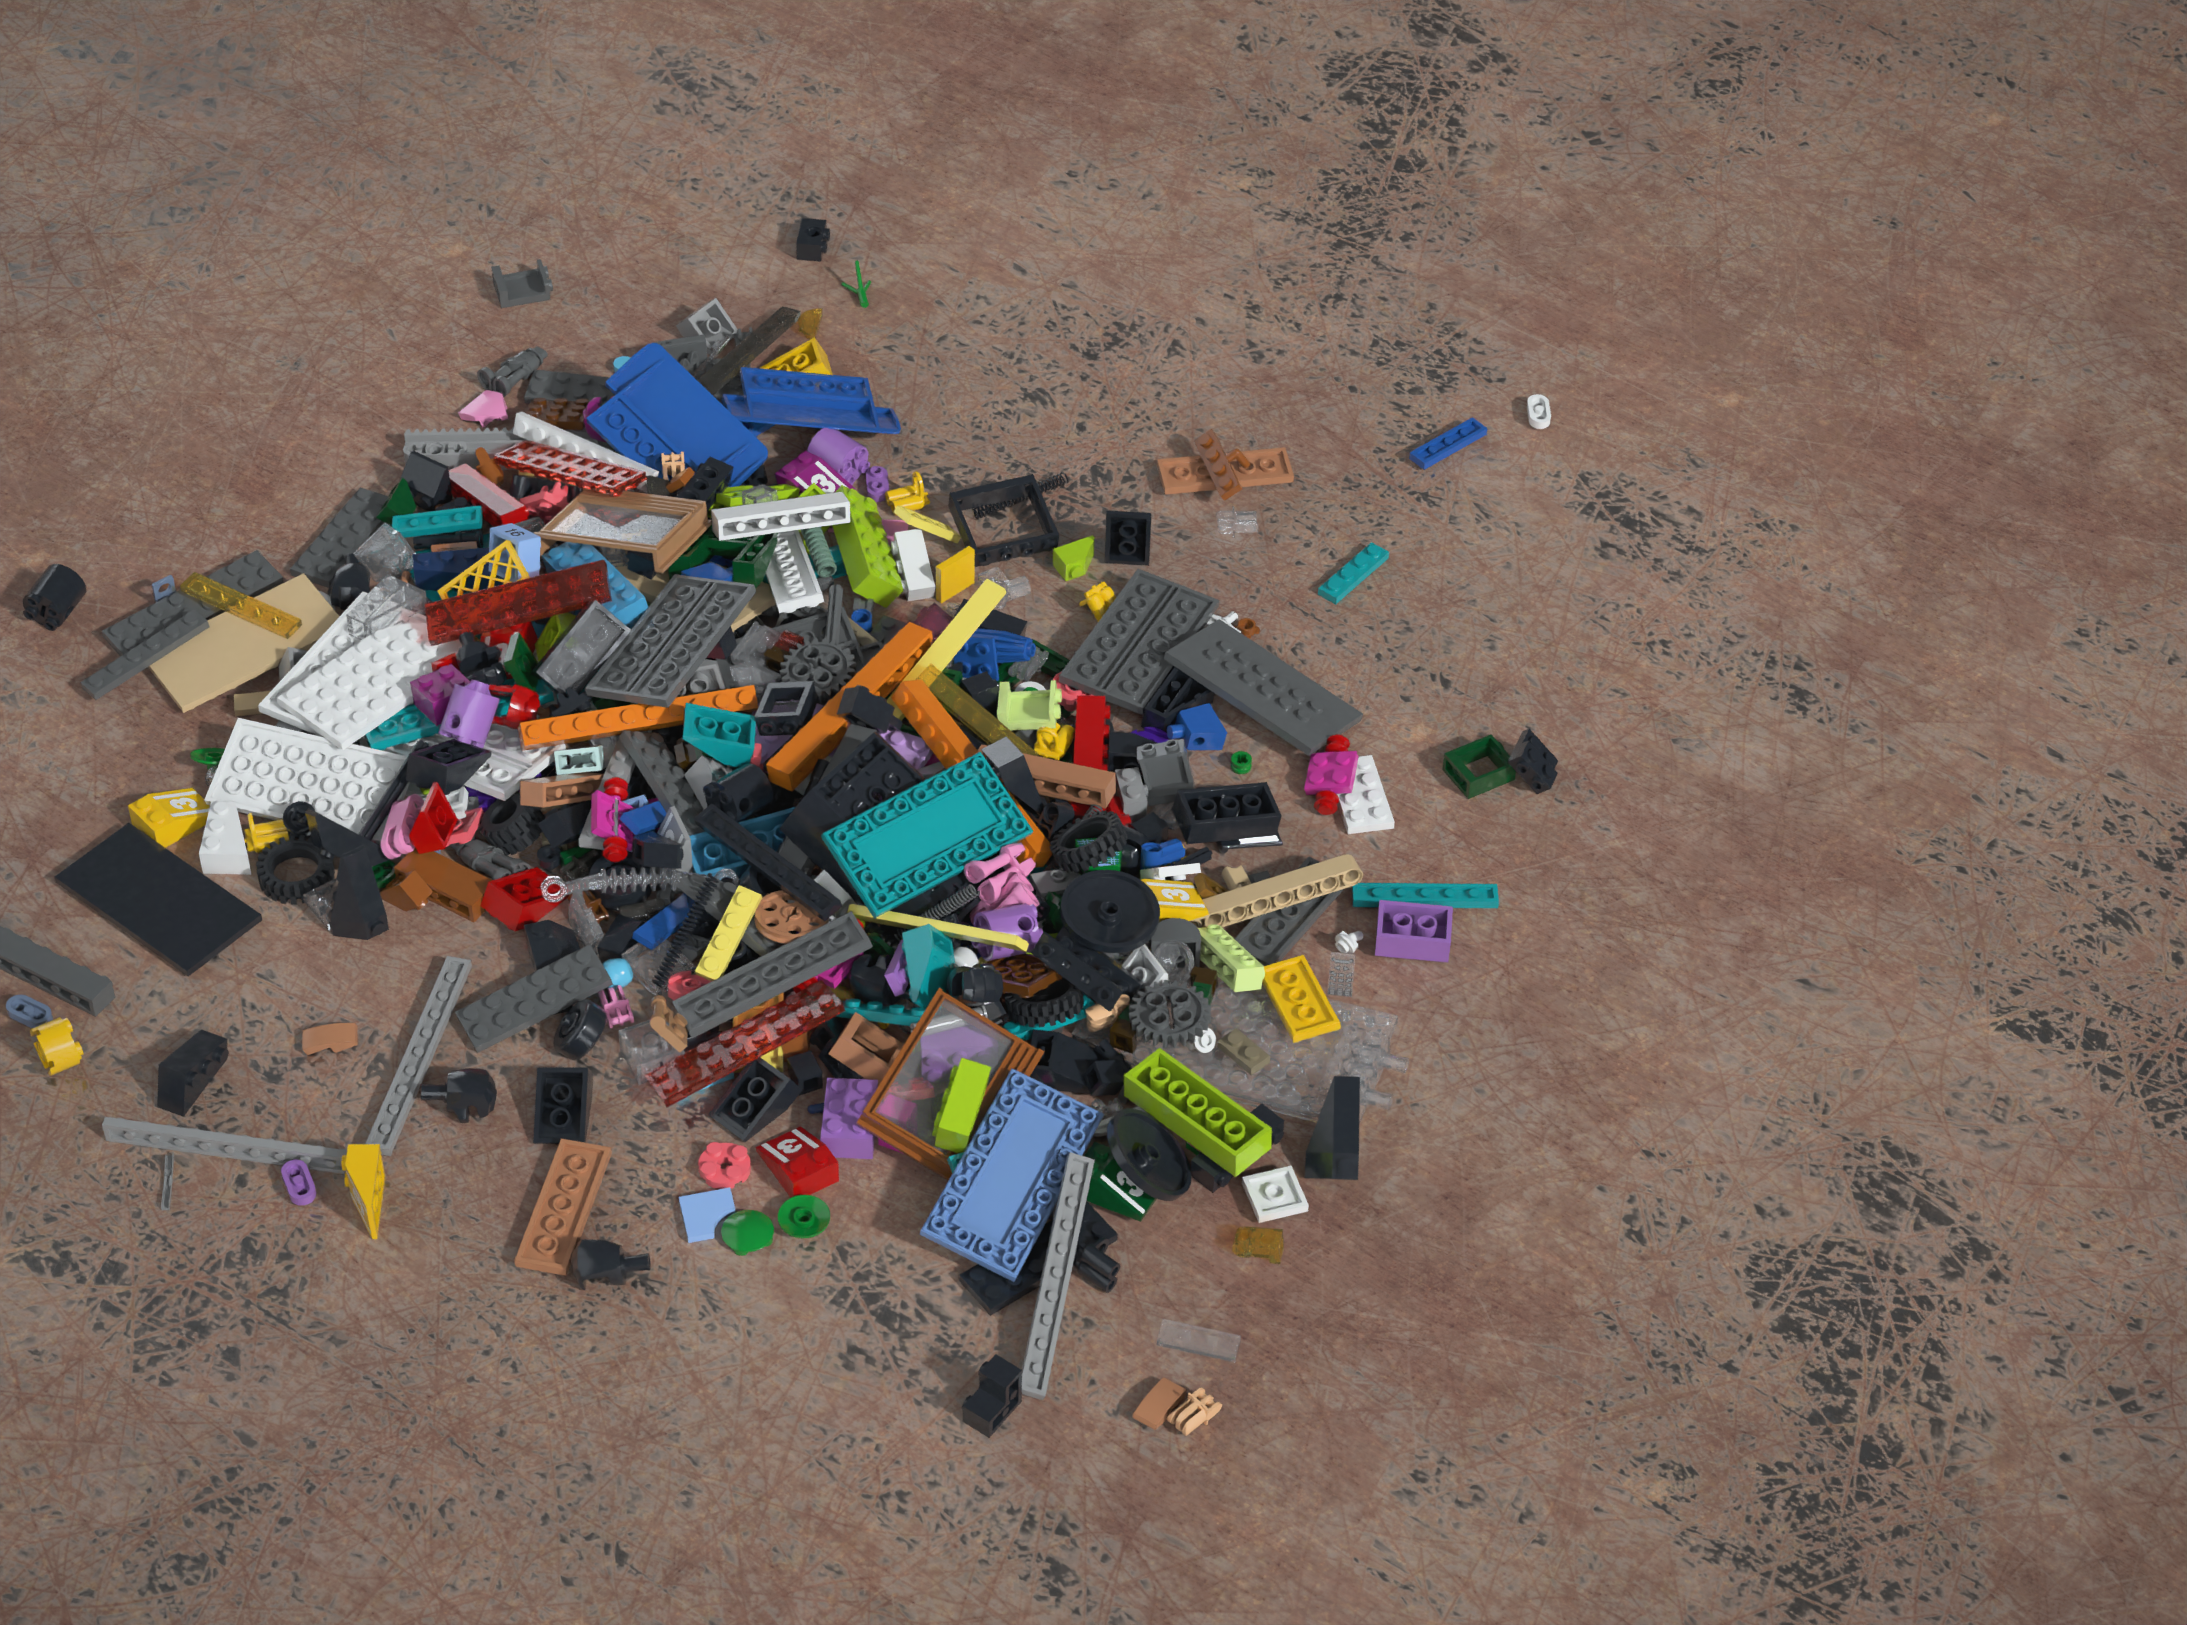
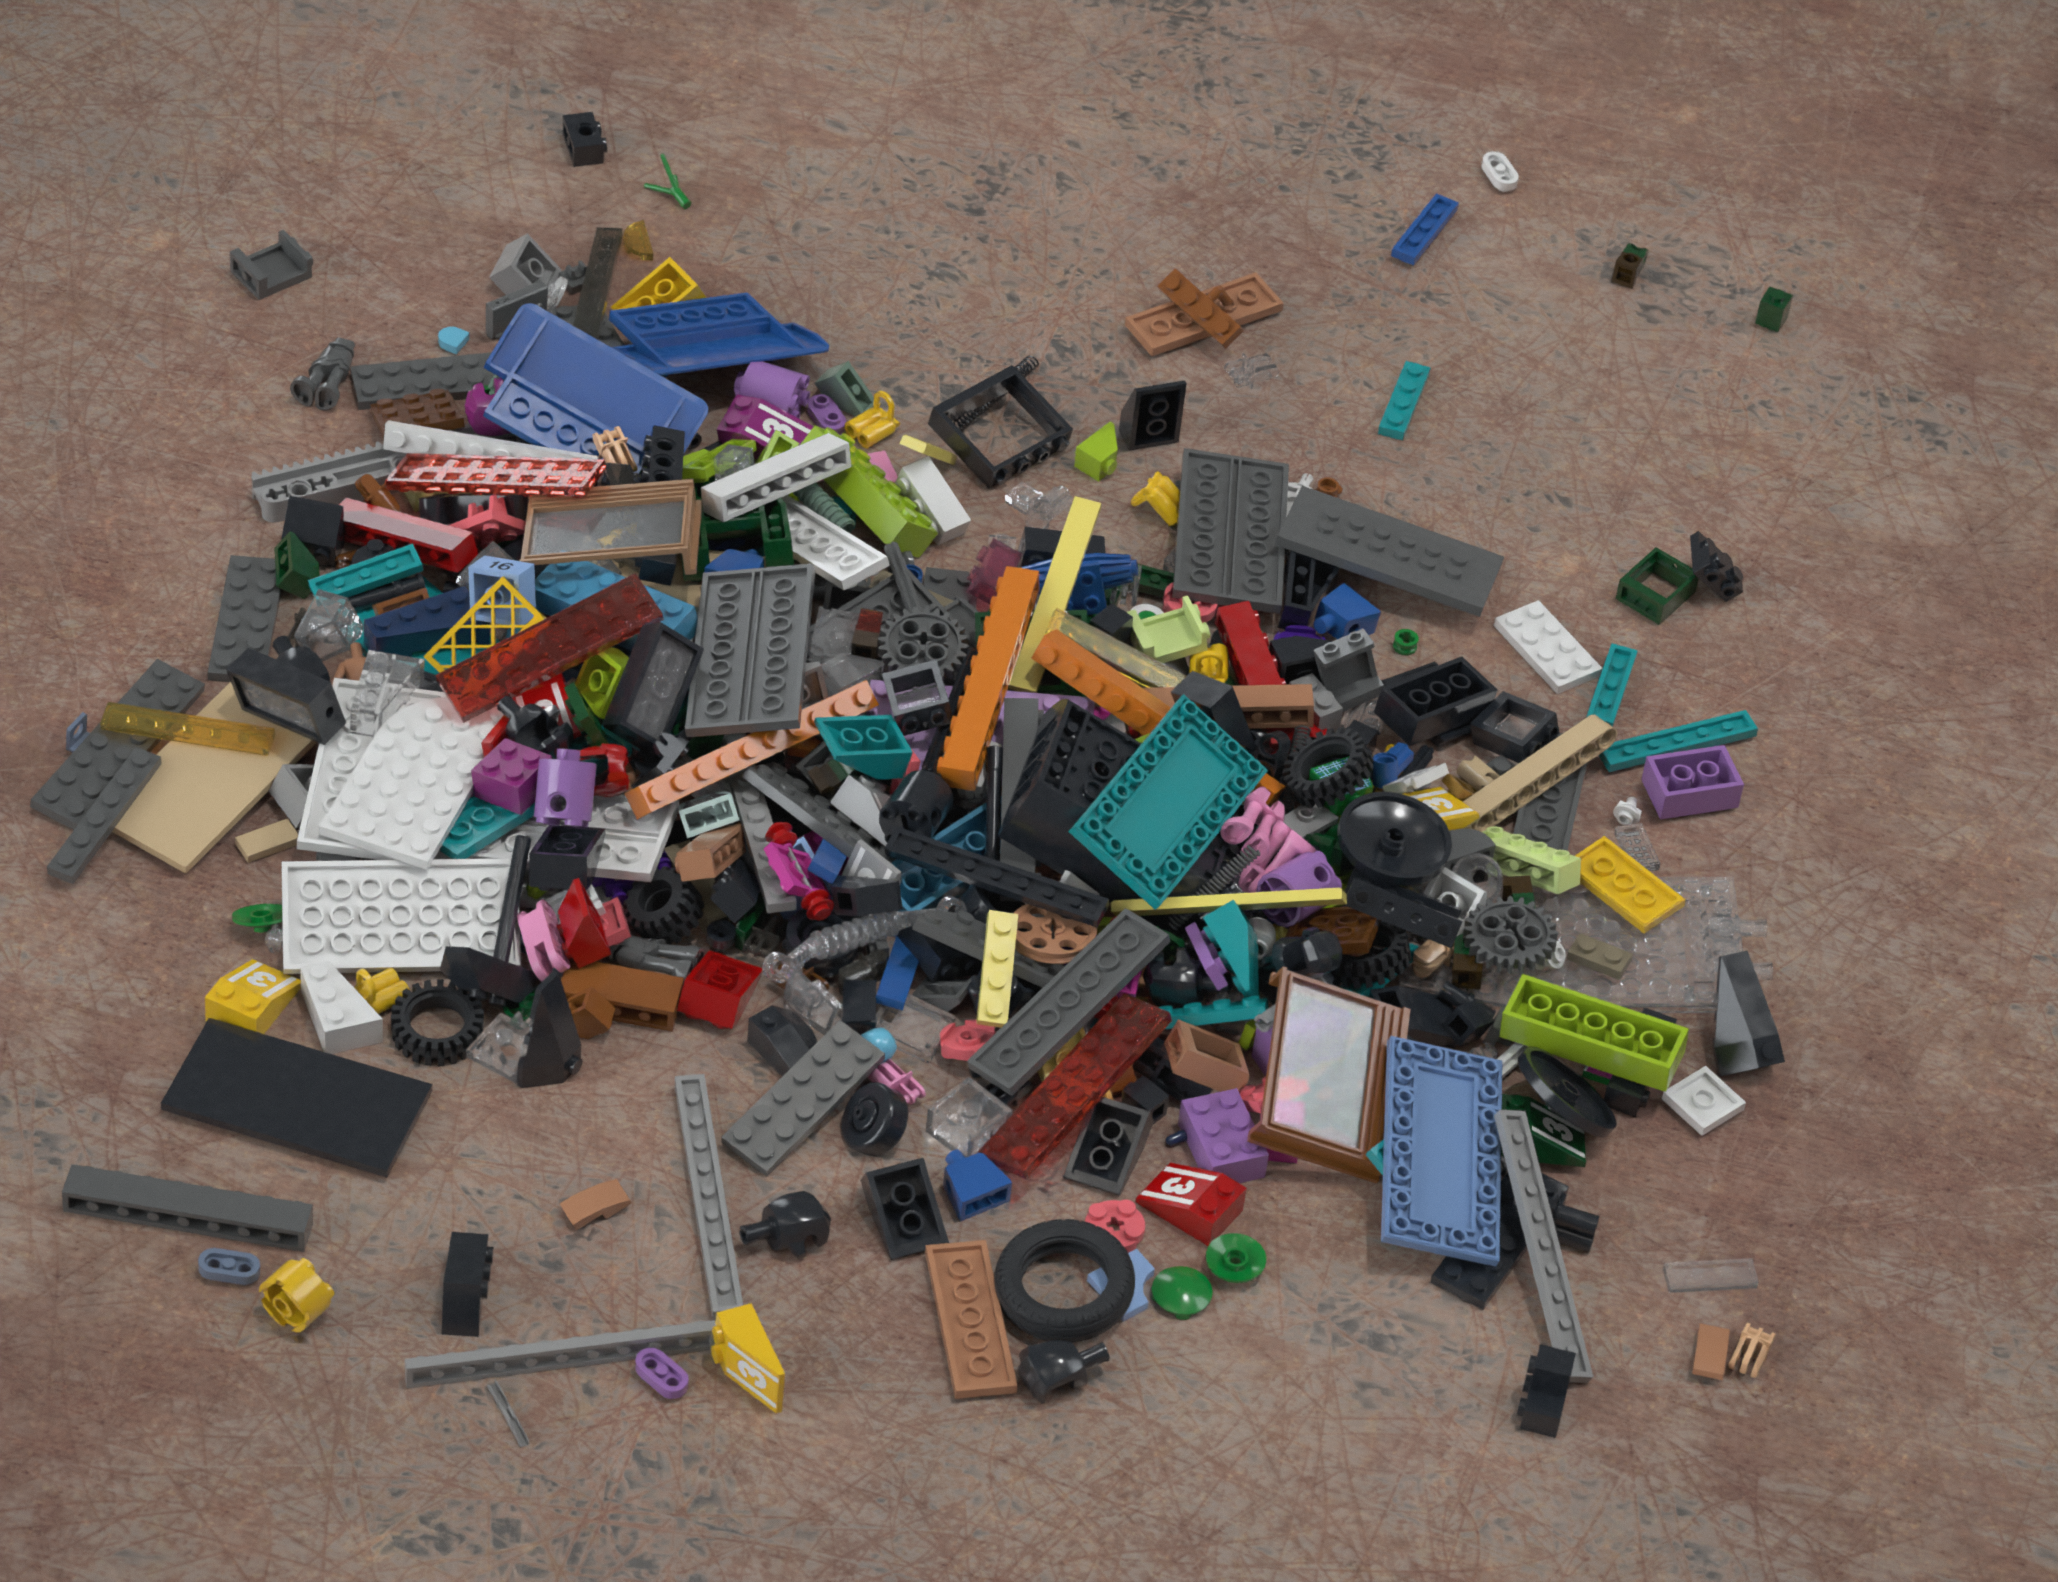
camera: 25 degrees left, 0 degrees up
black wheel [282,801,316,839] -> none
bright pink slope [458,390,508,428] -> none
medium nougat plate [650,995,688,1052] -> none
black piece [652,873,719,987] -> none
dark orange tile [666,467,695,493] -> none
black hinge [837,685,903,734] -> none
lime brick [932,1058,991,1154] -> none
yellow tile [936,546,975,604] -> none
clear yellow leg [1232,1227,1284,1264] -> none
dark pink plate [1304,734,1359,815] -> none
none -> black brick [226,648,346,745]
none -> sand green slope [814,361,874,417]
none -> blue torso [943,1149,1012,1222]
none -> black tyre [994,1219,1135,1342]
none -> black window [1470,691,1560,763]
none -> teal plate [1586,643,1638,727]
none -> dark brown leg [1611,243,1649,289]
none -> dark green brick [1755,286,1793,332]

